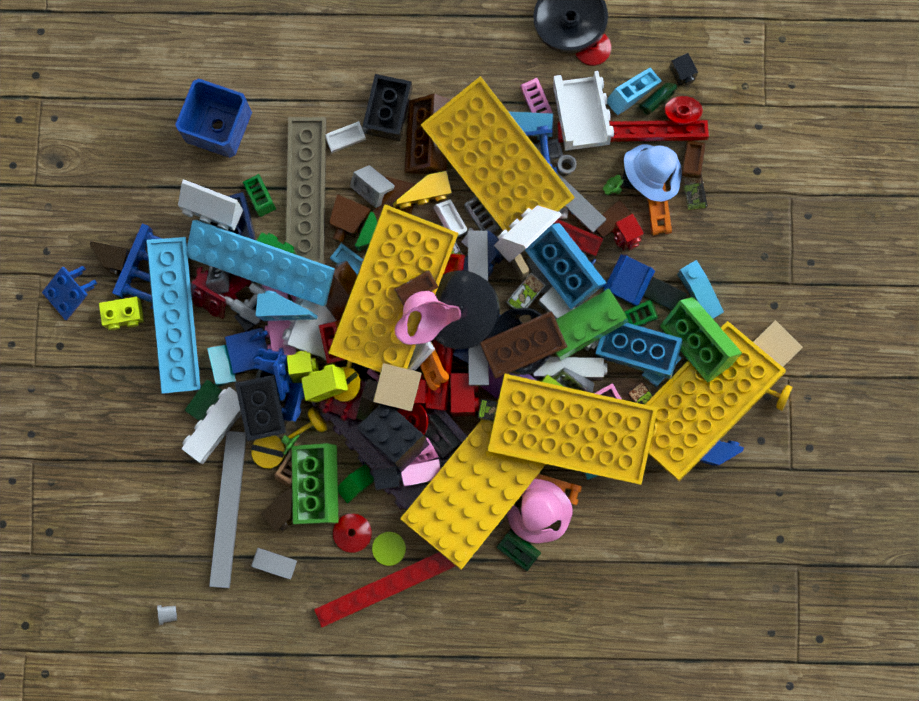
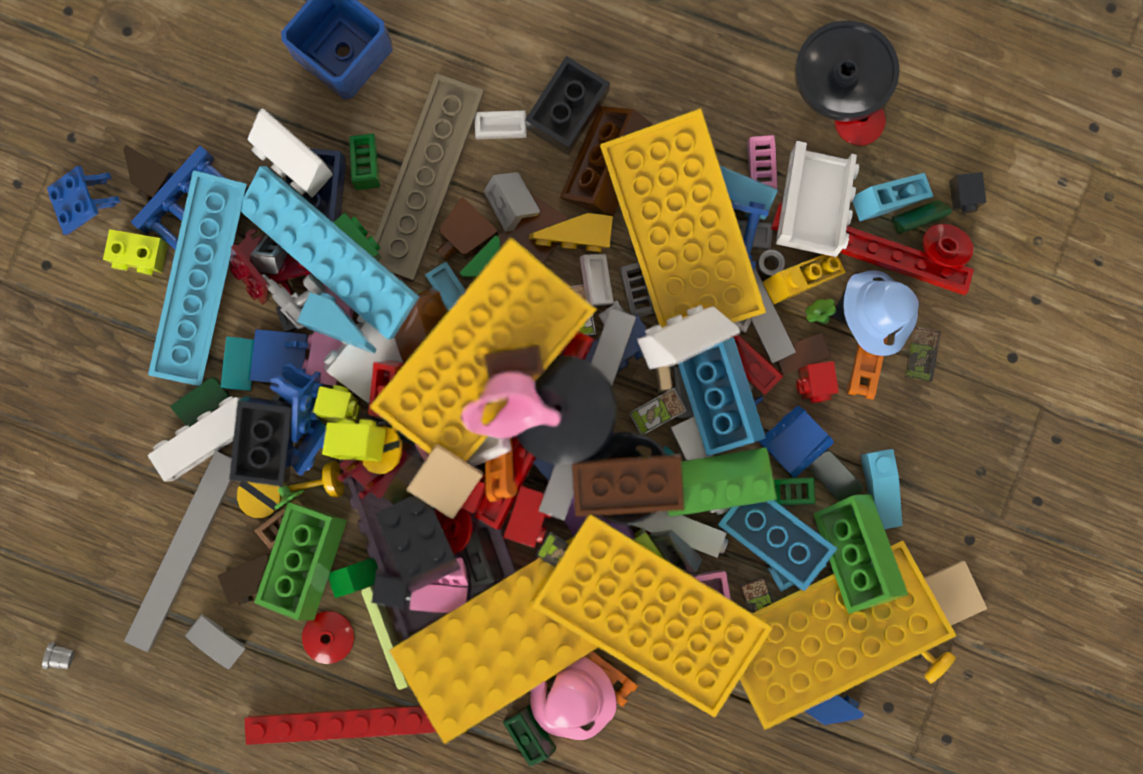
camera: 15 degrees right, 5 degrees up
lime piece [372,532,406,566] -> none
reddish brown tile [682,141,706,179] -> none
none -> yellowish green tile [361,585,409,690]
none -> yellow slope [762,254,846,305]

